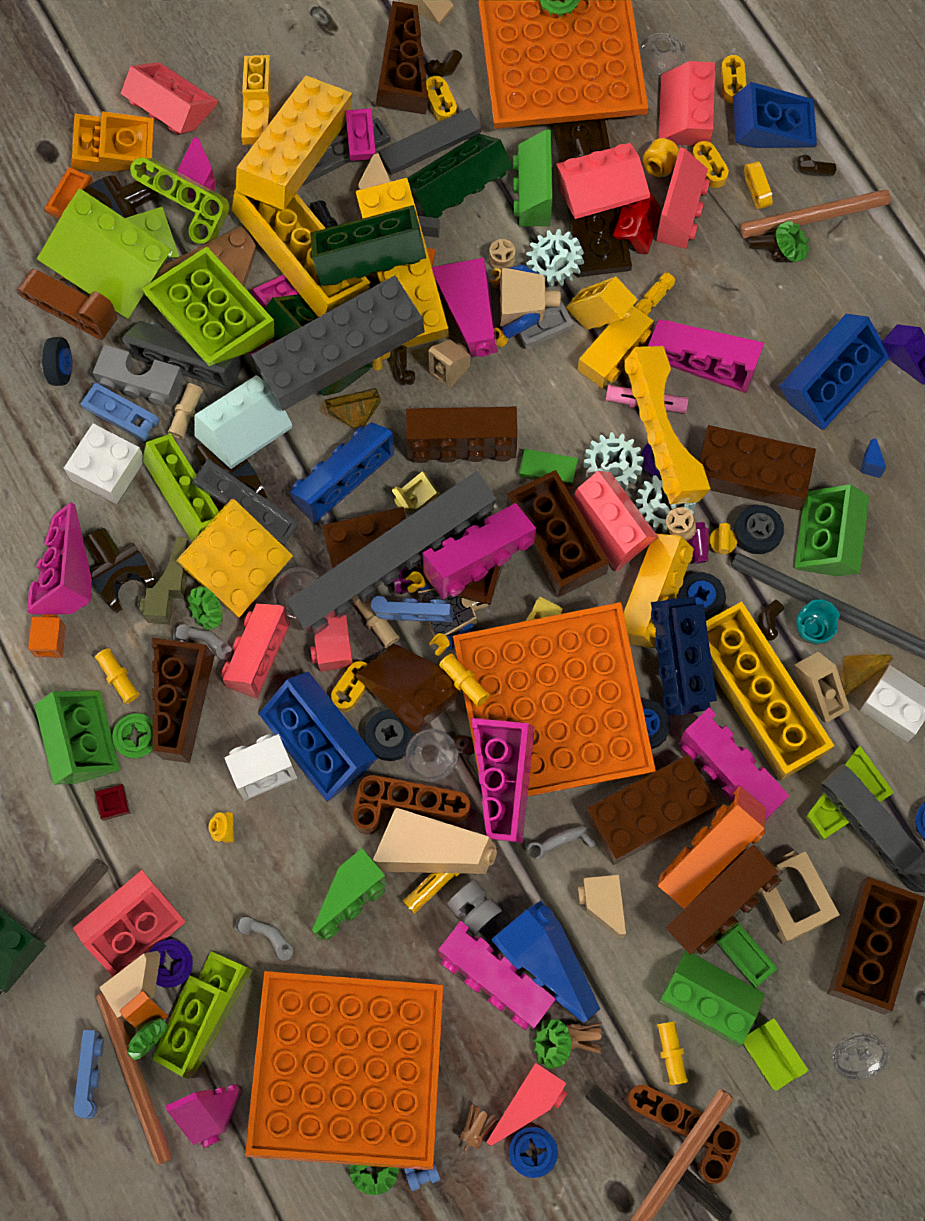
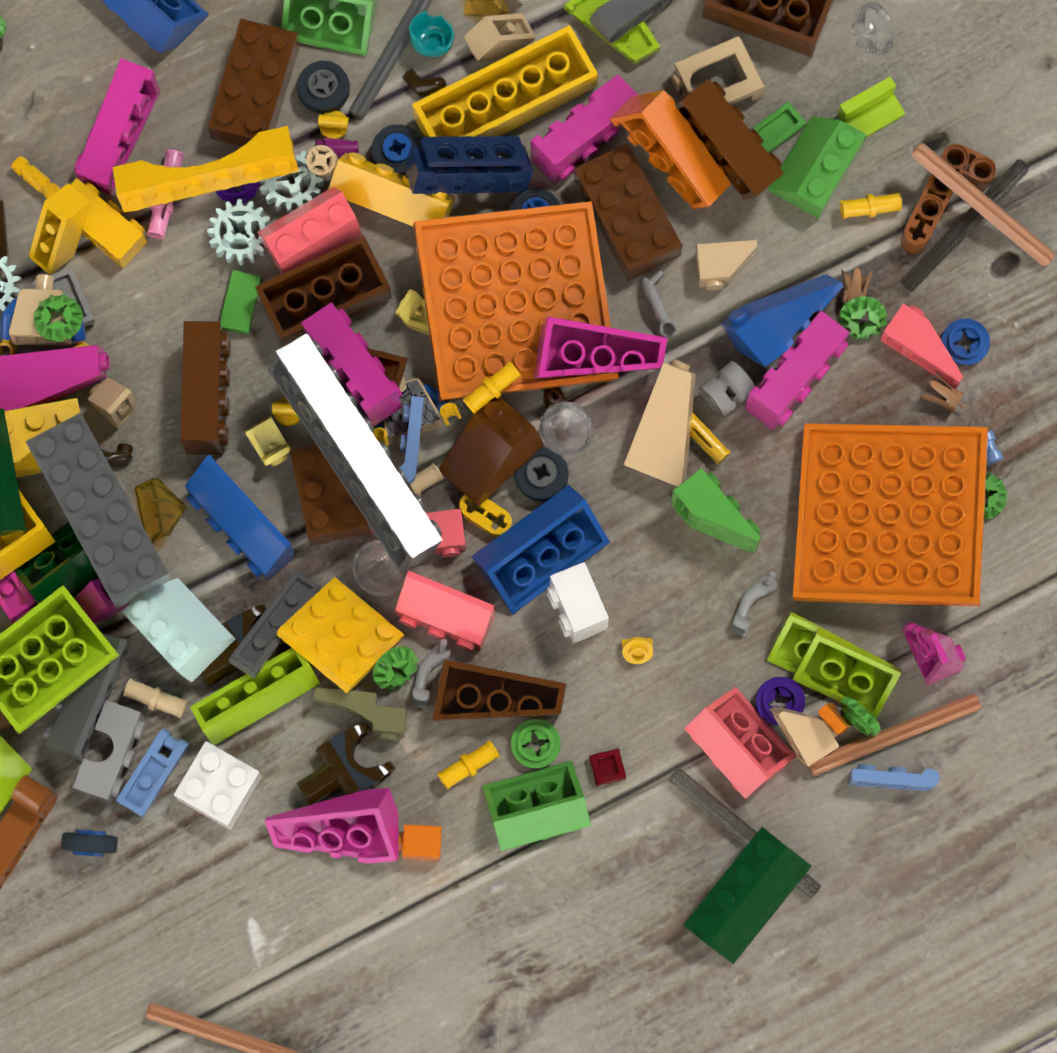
camera: 90 degrees left, 5 degrees up
dark orange beam [353,775,470,834] -> none
none -> bright green gear [34,294,83,342]

